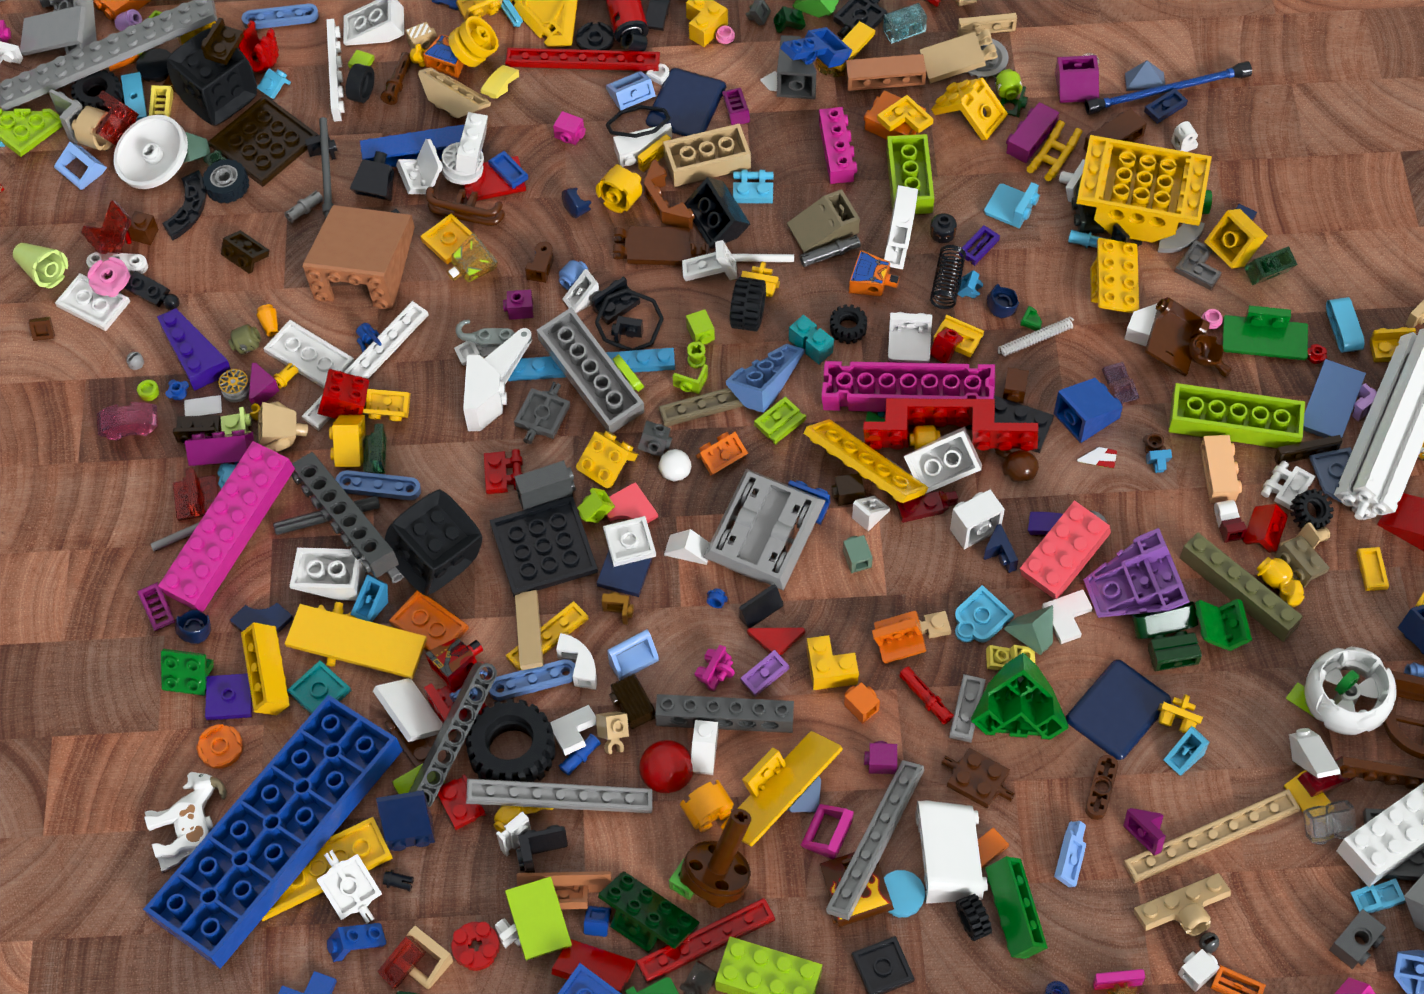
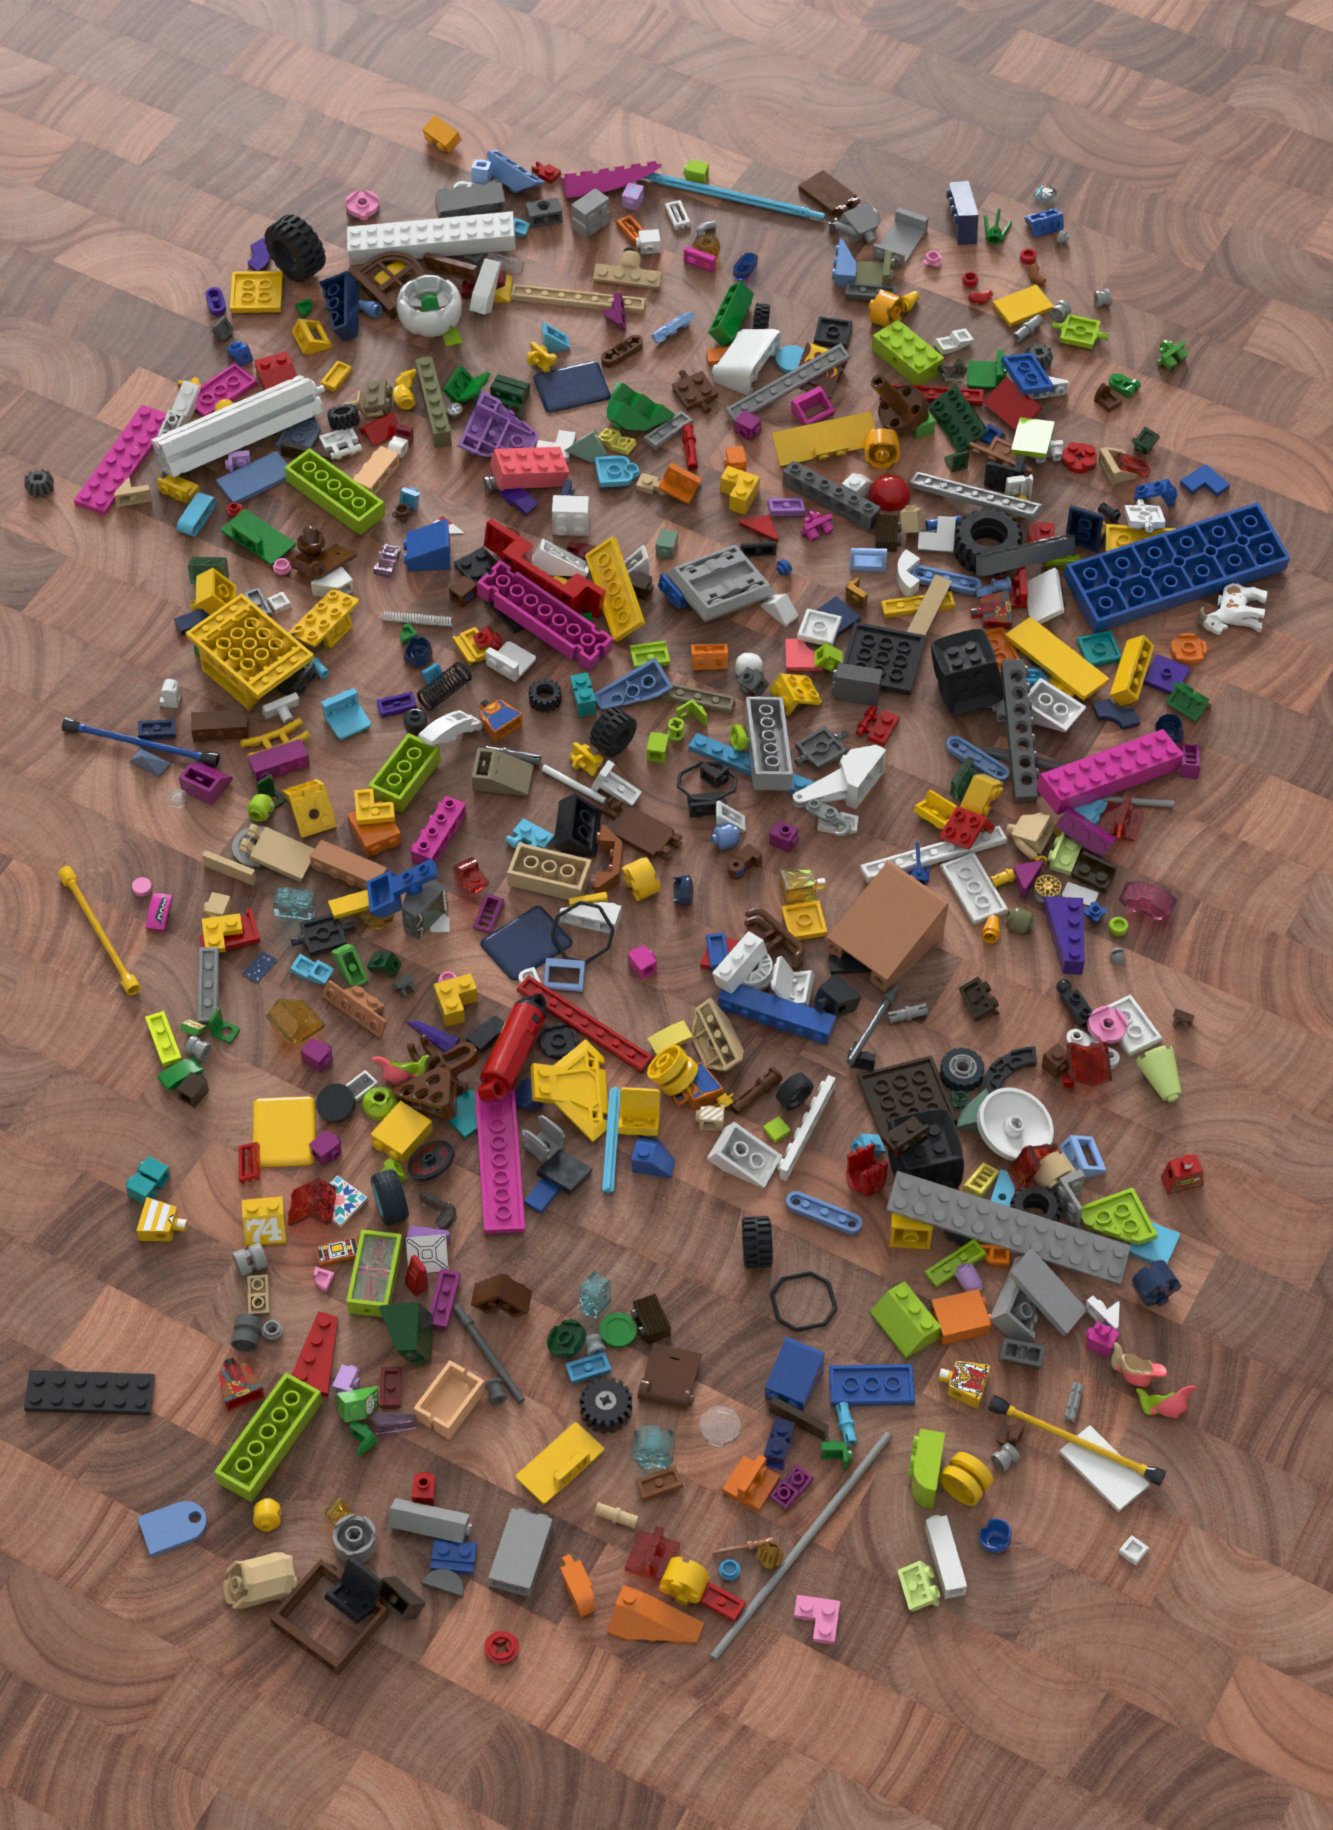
camera: 150 degrees left, 5 degrees down
none -> white tile [267,592,292,614]
none -> dark tan tile [445,402,463,419]
none -> clear red brick [453,857,489,893]
none -> light grey piece [571,188,610,239]
none -> dark green bracket [944,450,969,472]

